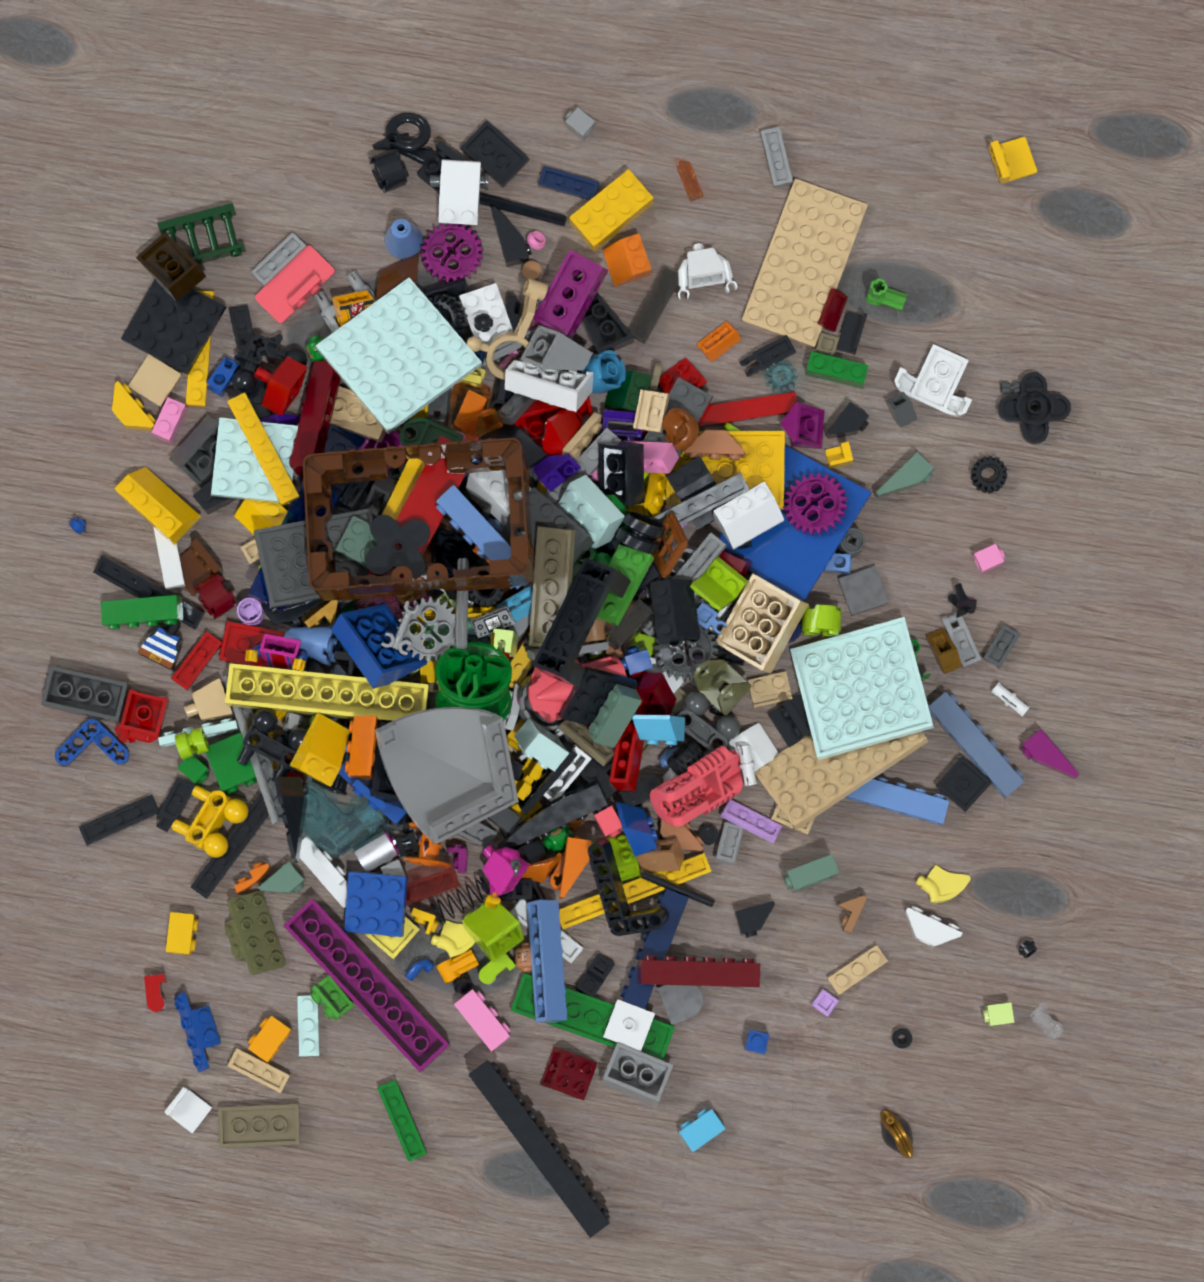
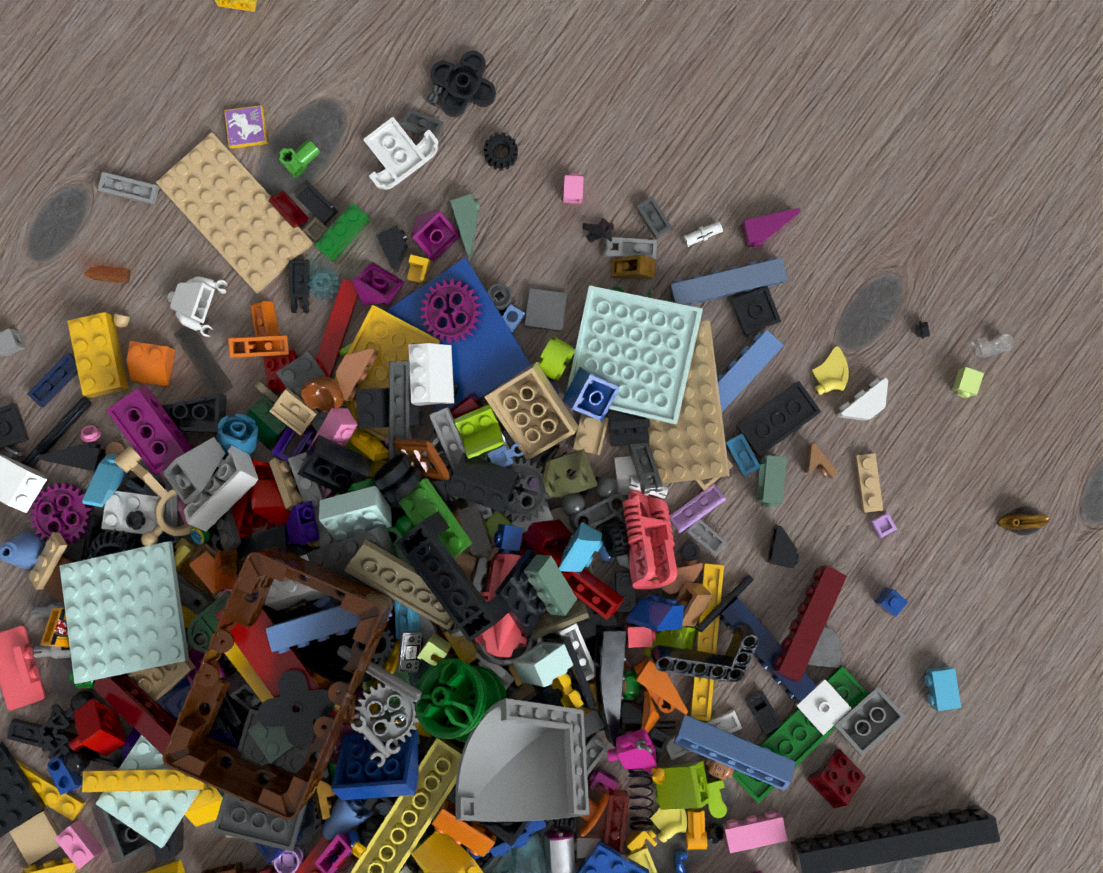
camera: 65 degrees left, 5 degrees up
dark grey brick [886,392,917,428] -> none
black plate [892,1028,912,1049] -> none
none -> tan plate [29,532,67,590]
none -> medium azure slope [82,454,127,507]
none -> tan hinge [113,313,130,328]
none -> tile [190,527,210,545]
none -> tile [224,105,268,149]
none -> orange slope [228,335,289,358]
none -> dark grey plate [401,109,443,138]
none -> magenta slope [411,209,460,262]
none -> blue slope [562,367,620,421]
none -> dark grey plate [628,442,663,494]
none -> dark azure plate [725,433,761,476]
none -> black plate [736,381,822,457]

